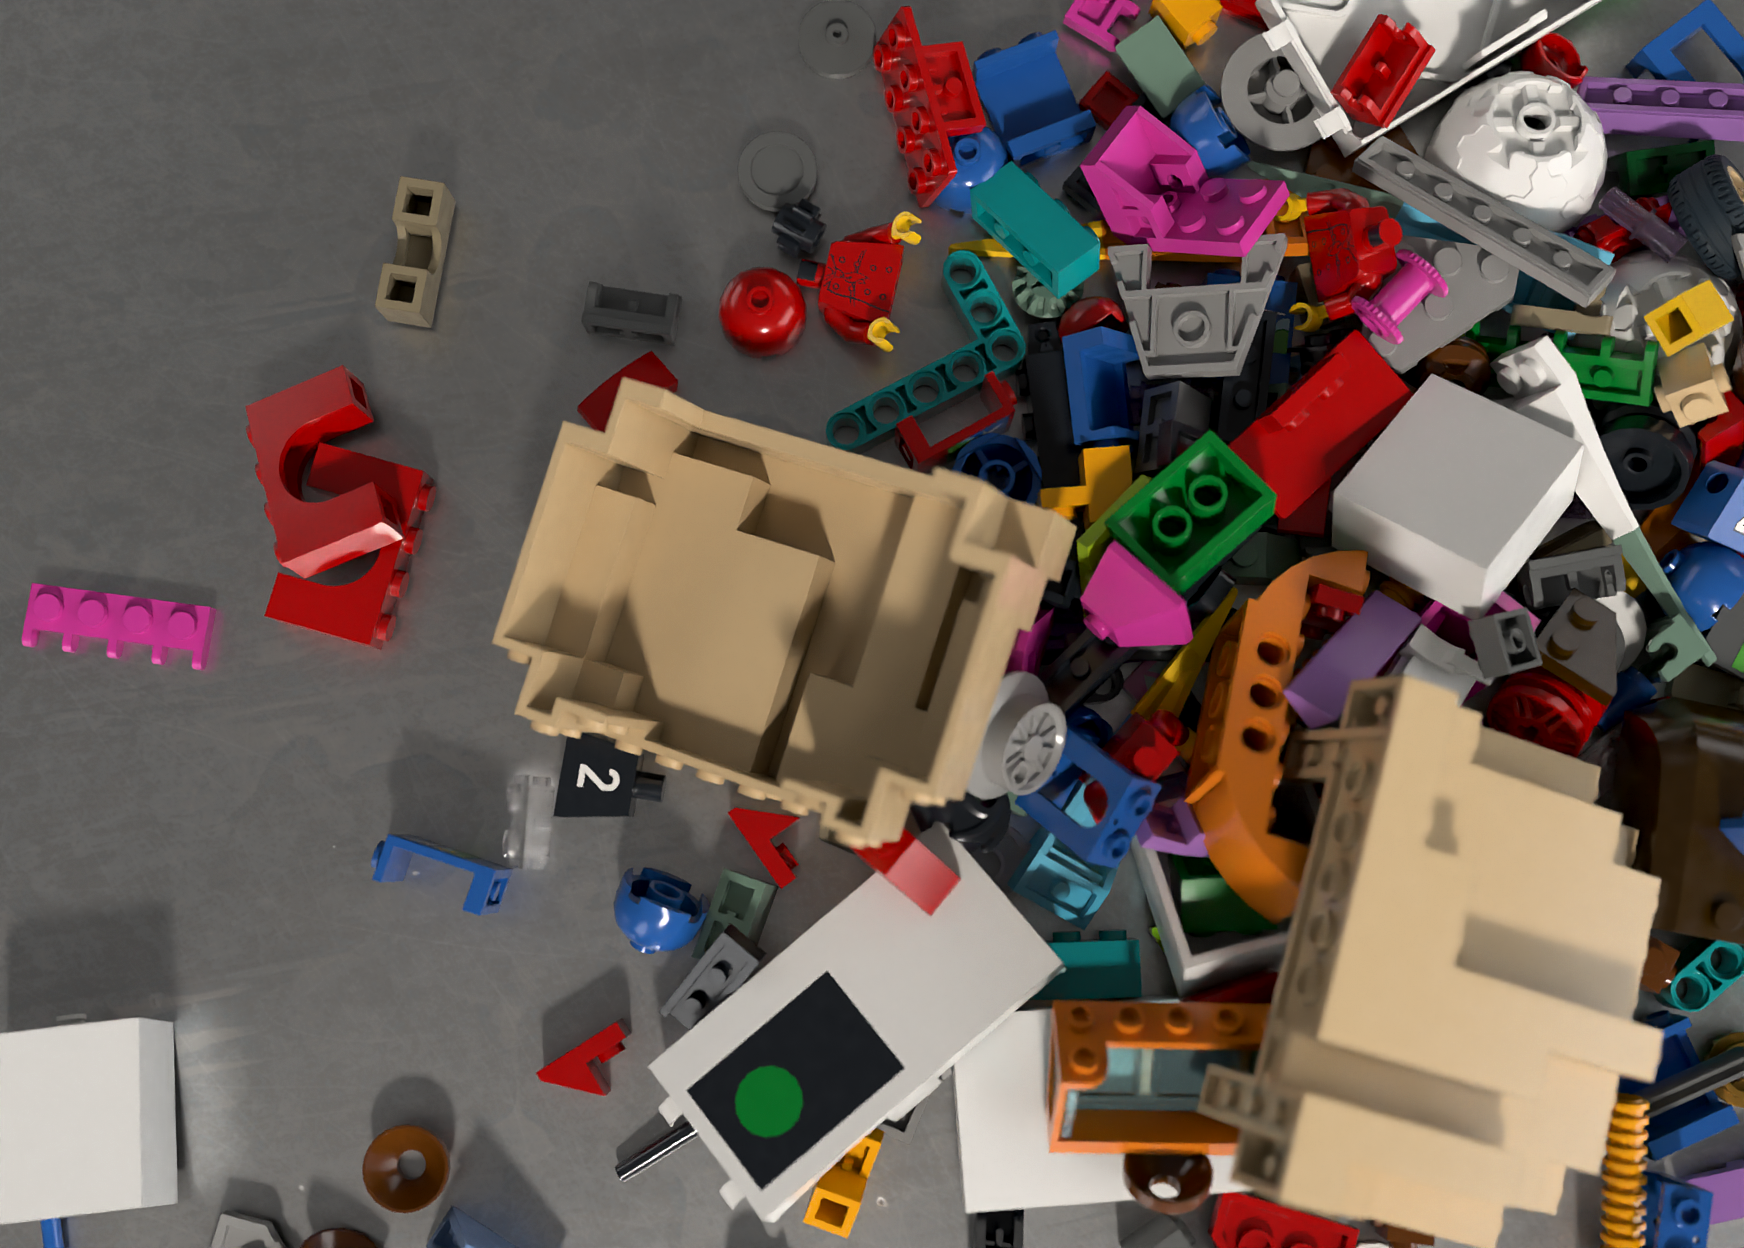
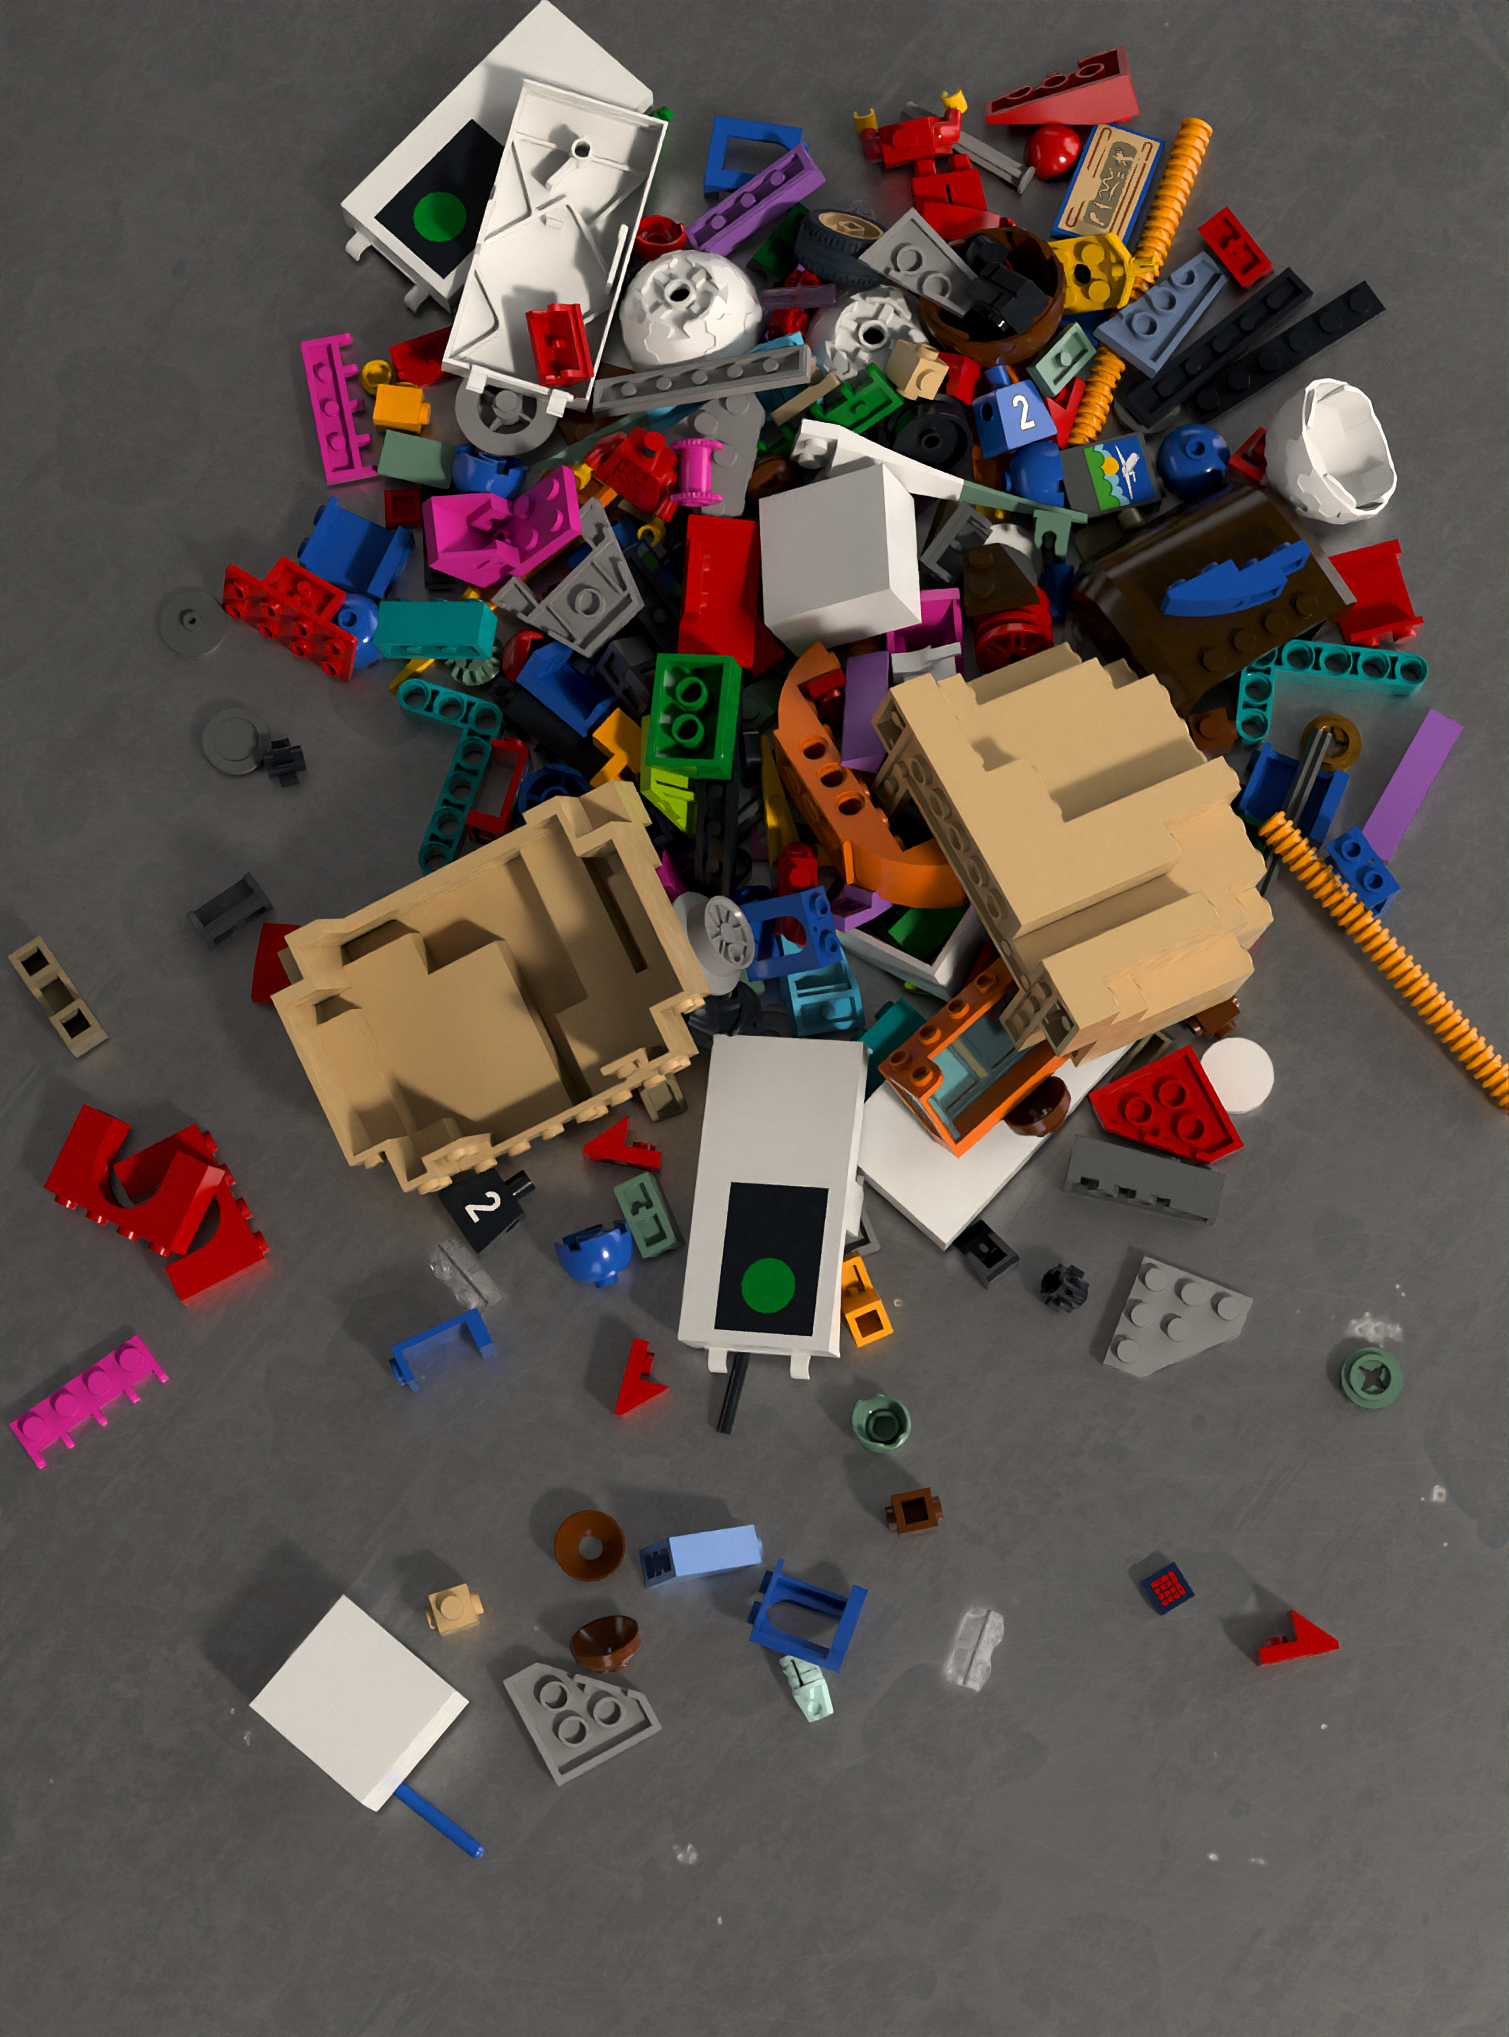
camera: 40 degrees left, 5 degrees down
hinge [659,923,767,1030] -> none
red cylinder [718,267,807,359] -> none
red torso [796,211,922,353] -> none
slope [849,828,961,916] -> none
dark pink slope [1080,541,1194,647] -> none
dark grey piece [1468,607,1543,679] -> none
yellow brick [1643,279,1735,357] -> none
none -> tan brick [424,1583,484,1636]

